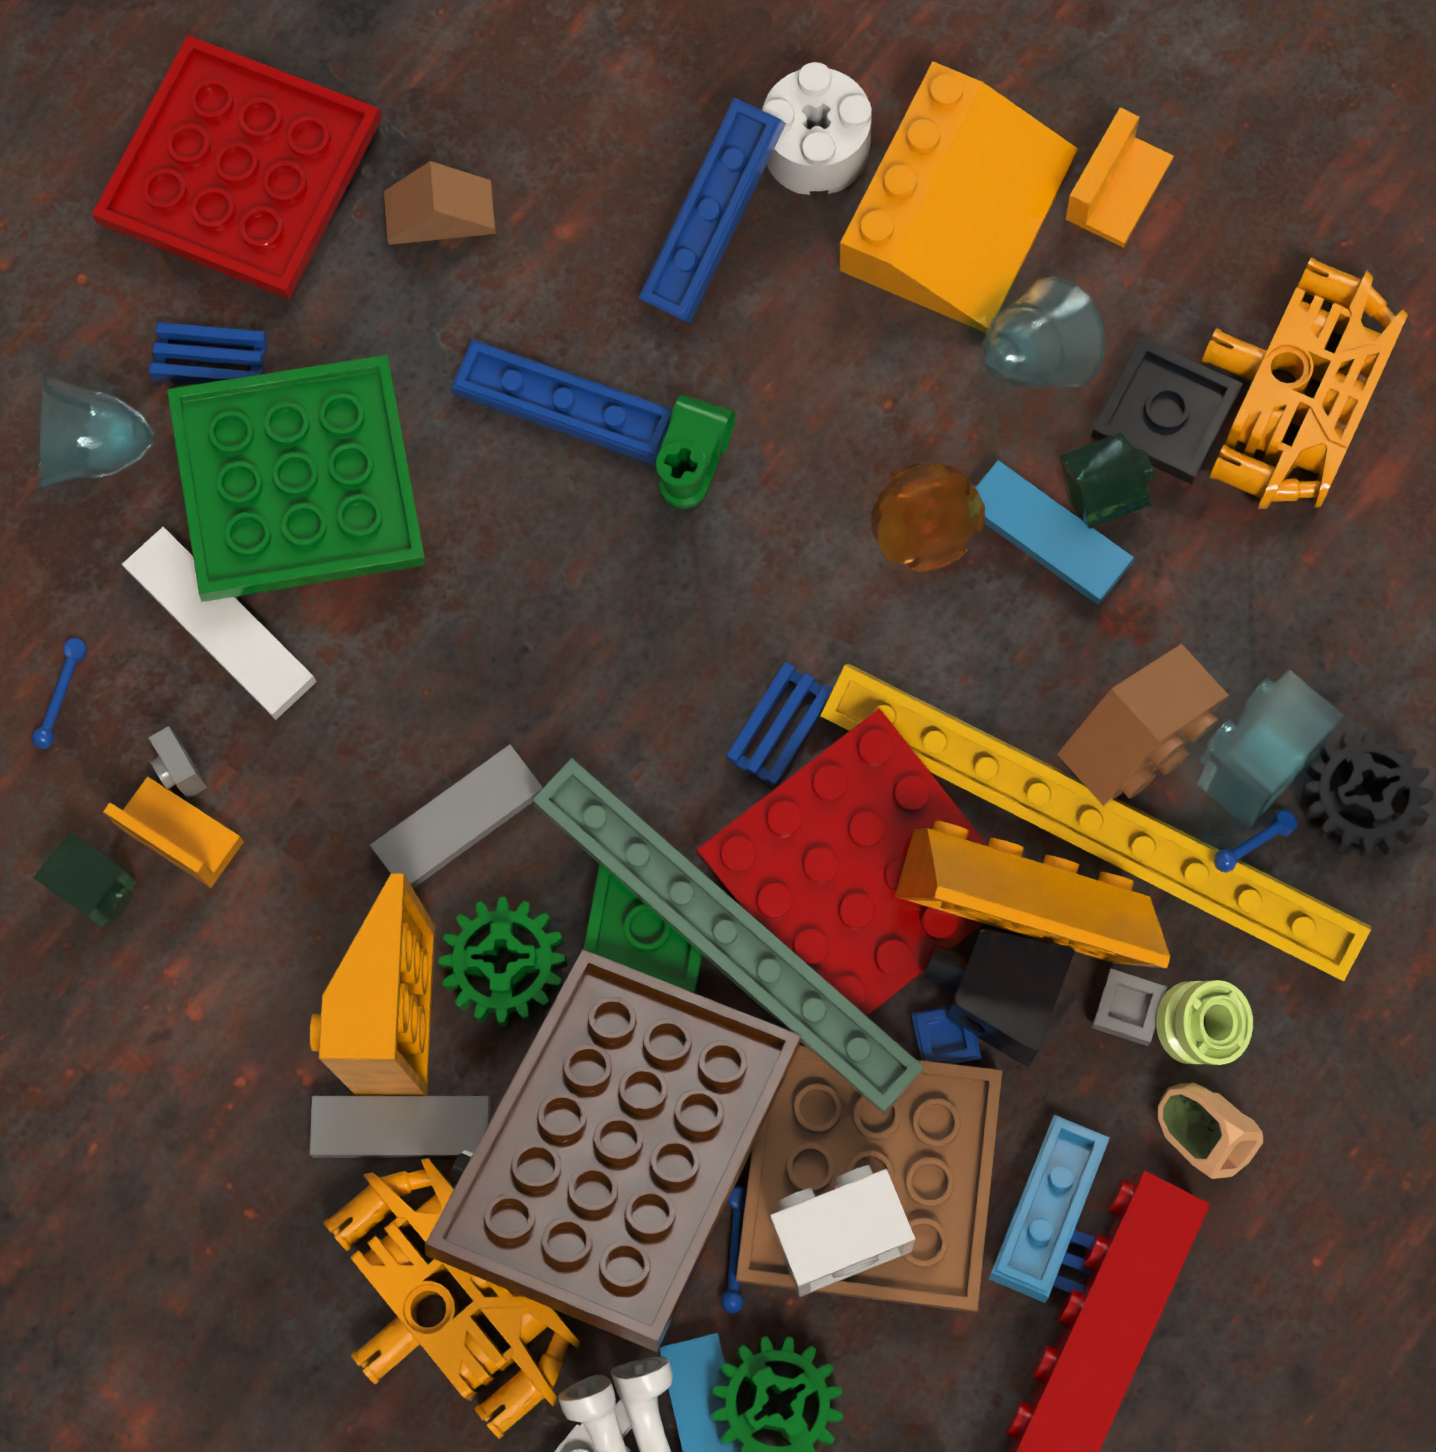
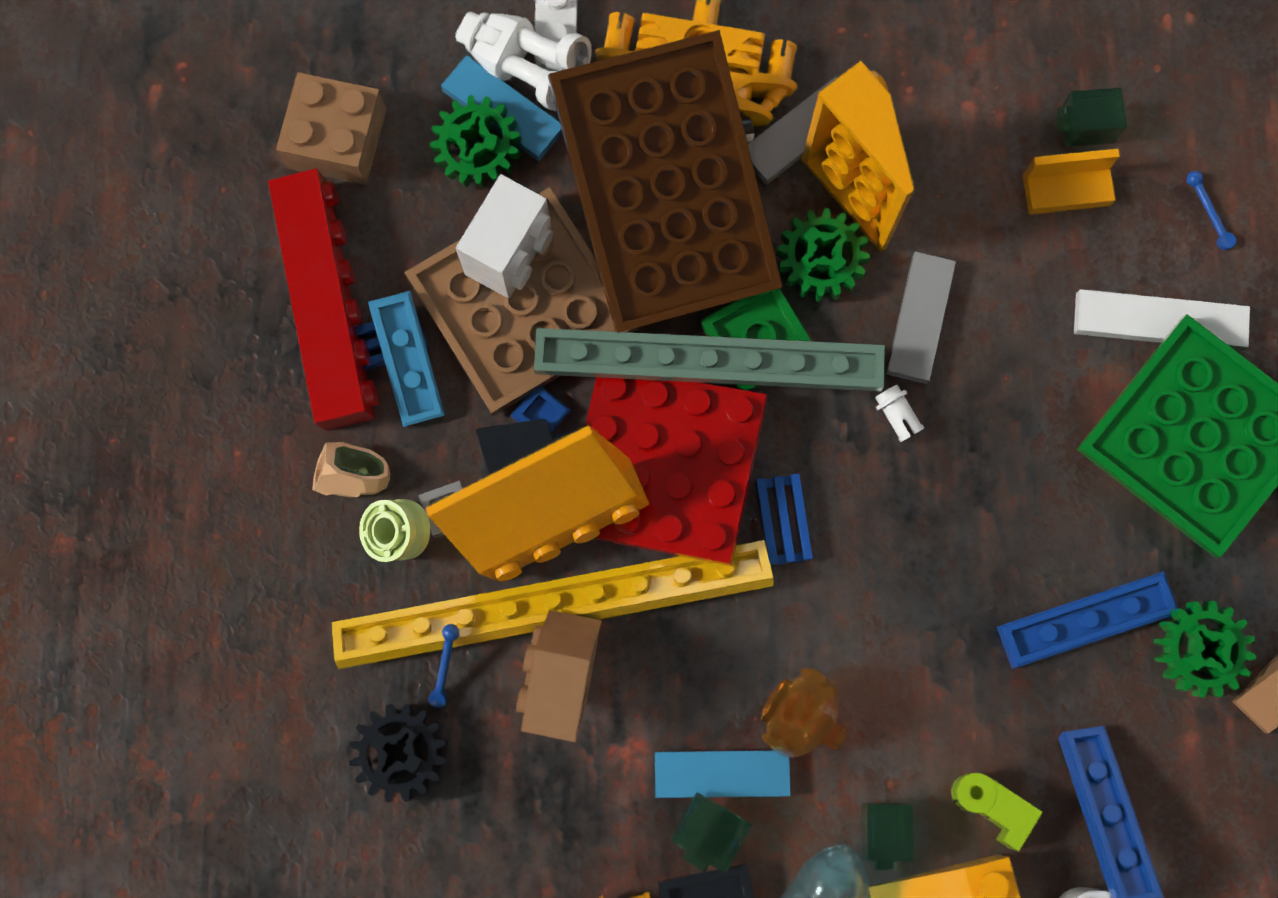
camera: 135 degrees right, 5 degrees up
light grey plate [149,726,208,799] -> none
green piece [656,394,736,509] -> none
blue hinge [720,1186,747,1313] -> none
clear light blue brick [1197,669,1344,829] -> none
none -> clear green brick [861,803,914,870]
none -> white pin [875,385,924,442]
none -> lime leg [951,773,1042,851]
none -> green gear [1153,601,1256,698]

